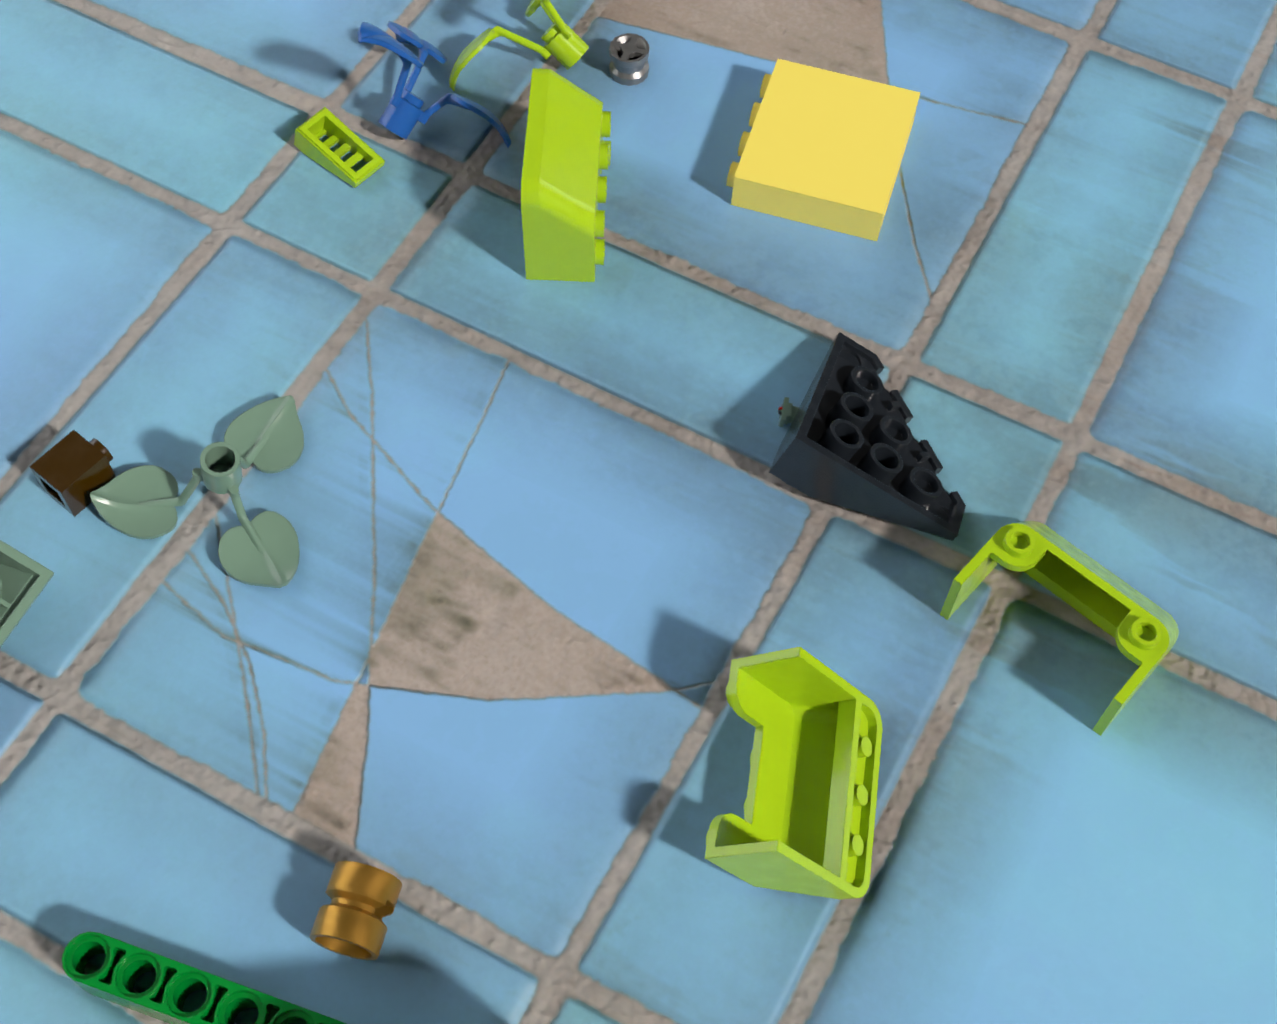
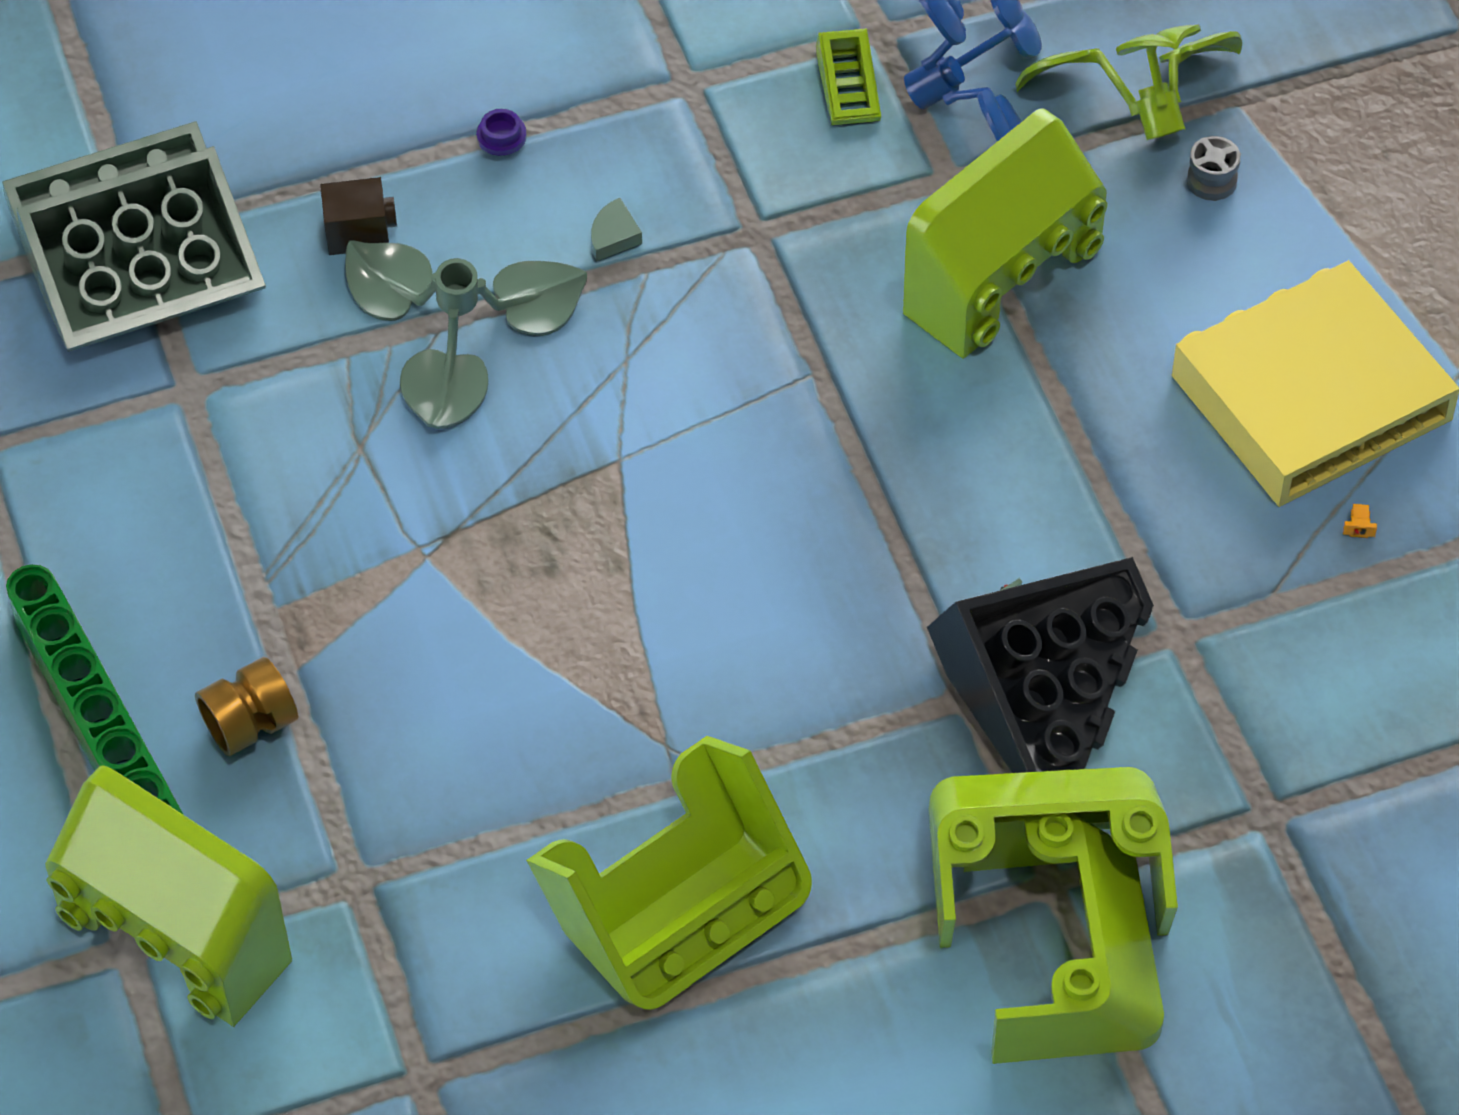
camera: 45 degrees right, 5 degrees down
none -> dark purple plate [476,108,527,156]
none -> sand green tile [591,198,642,262]
none -> lime windscreen [928,767,1178,948]
none -> light orange piece [1343,504,1377,538]

